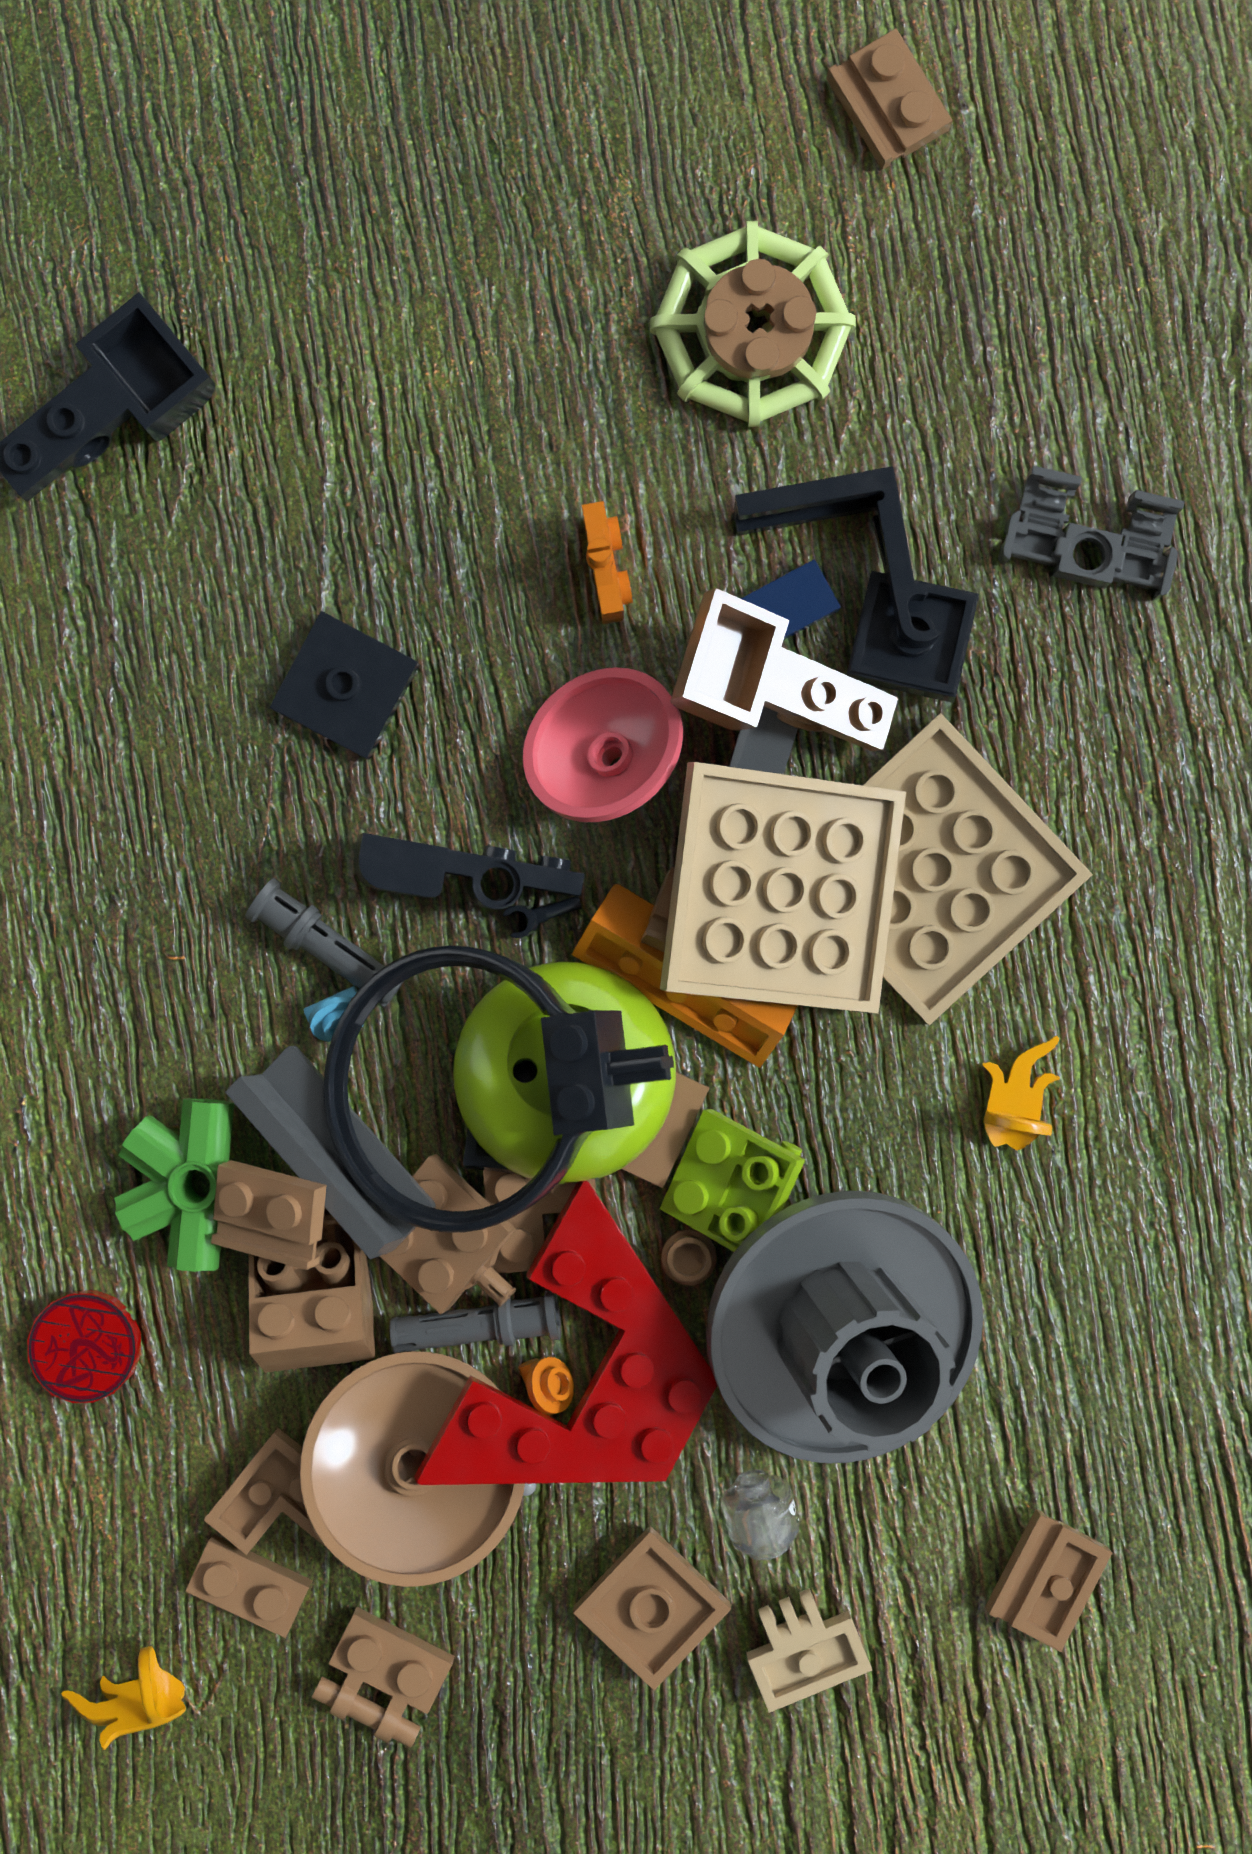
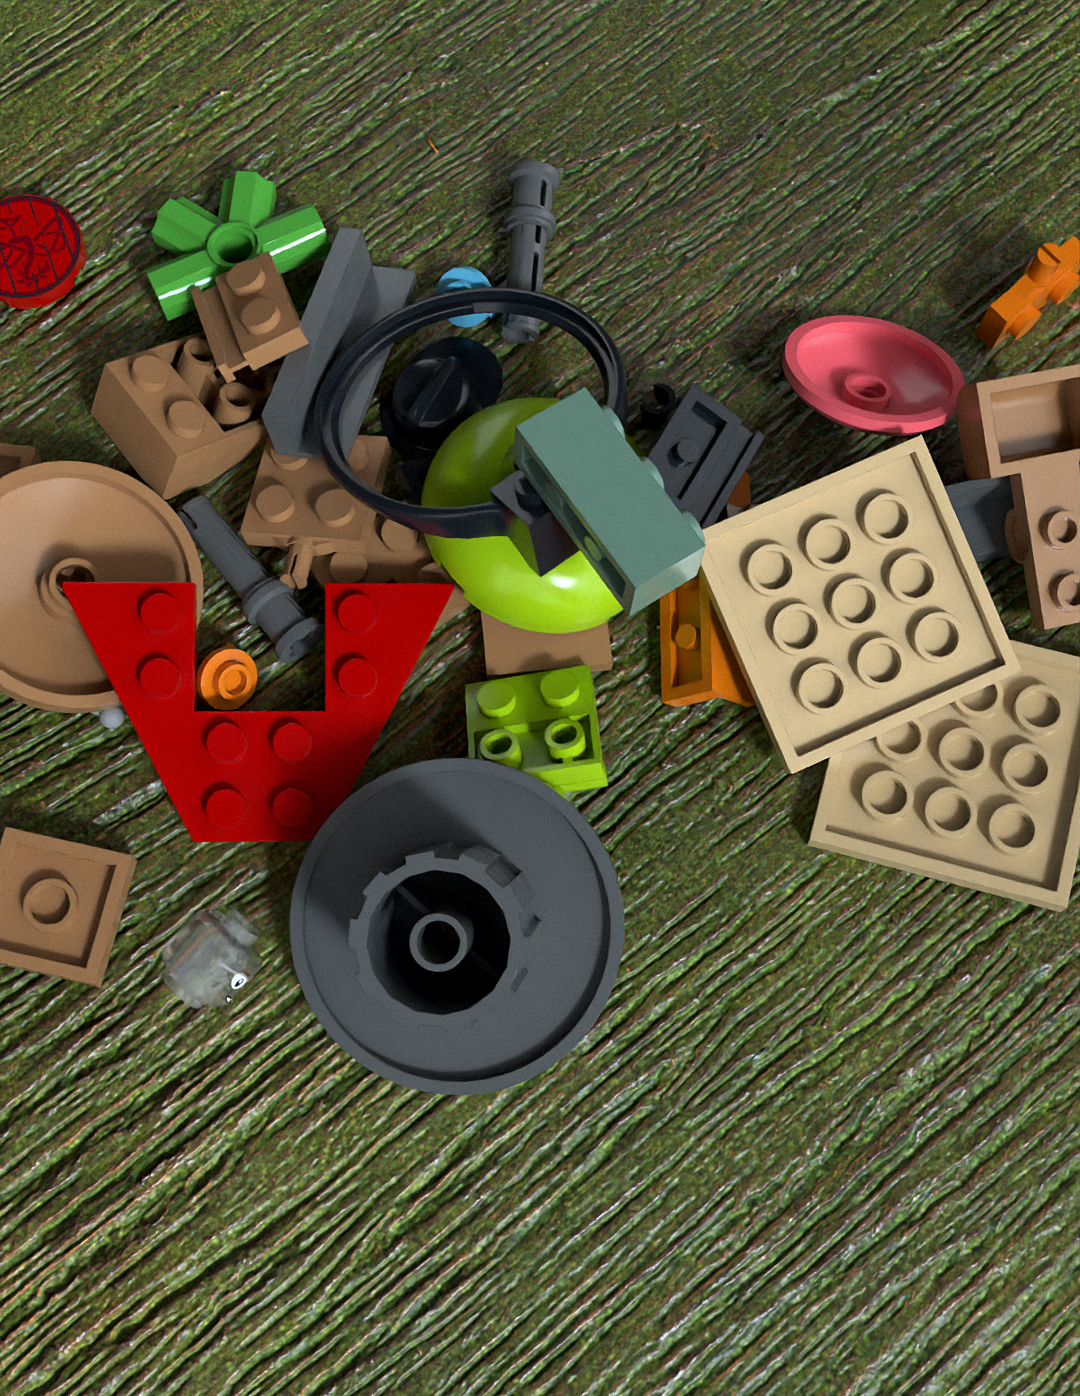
camera: 50 degrees right, 15 degrees down
black plate [270,611,420,760] -> none
black plate [353,833,585,909] -> none
medium nougat plate [661,1229,717,1285] -> none
tan hinge [746,1588,872,1713] -> none
light orange piece [982,1036,1060,1151] -> none
medium nougat plate [985,1509,1112,1652] -> none
none -> black piece [382,337,503,460]
none -> sand green brick [513,387,706,616]
none -> black plate [644,383,765,530]

